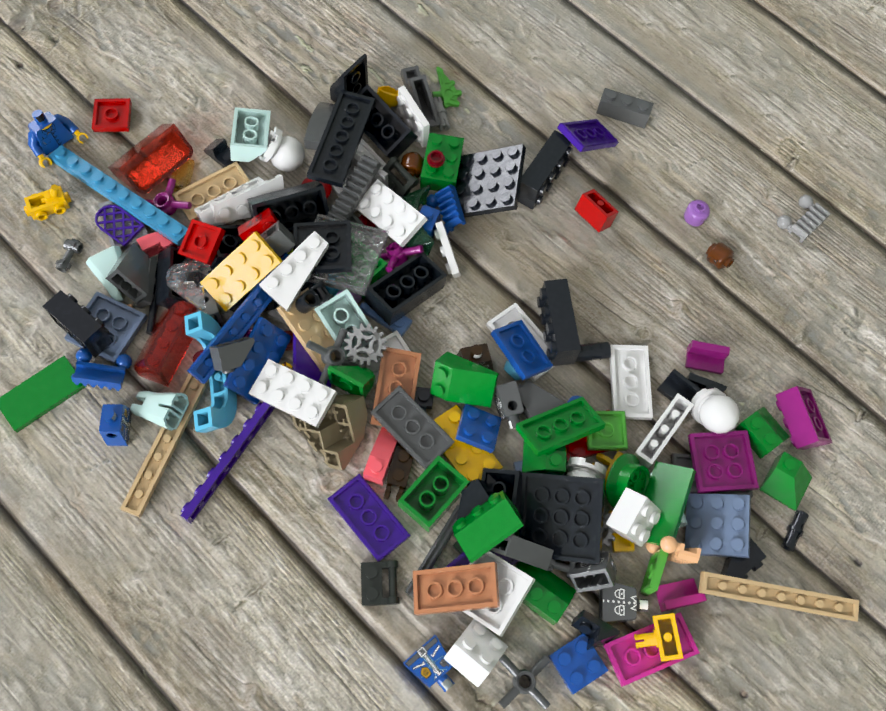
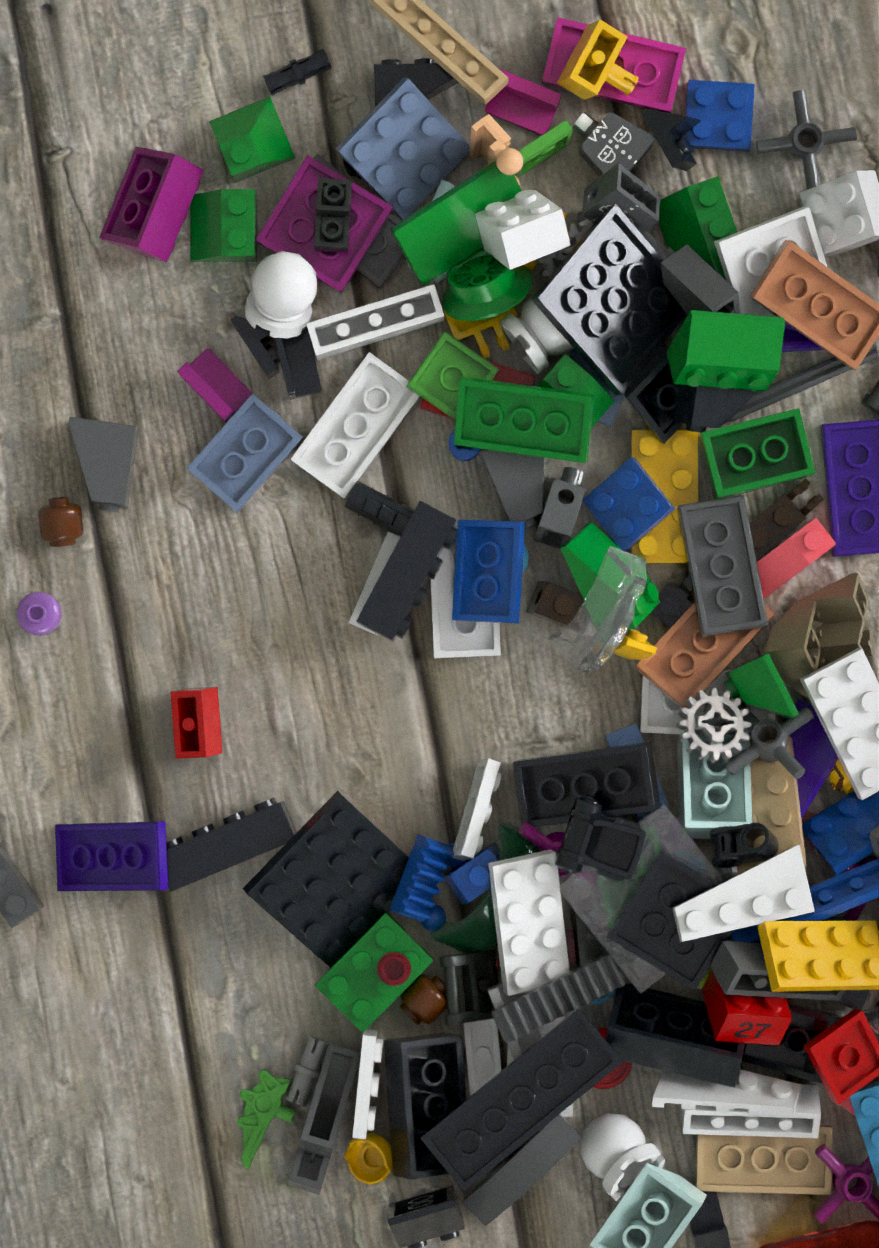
camera: 140 degrees left, 20 degrees up
none -> dark grey slope [69,417,139,513]
none -> sand blue plate [187,394,303,513]
none -> pearl dark grey slope [314,178,352,253]
none -> clear windscreen [548,546,647,674]
none -> black piece [555,797,646,882]
none -> yellow slope [594,629,657,660]

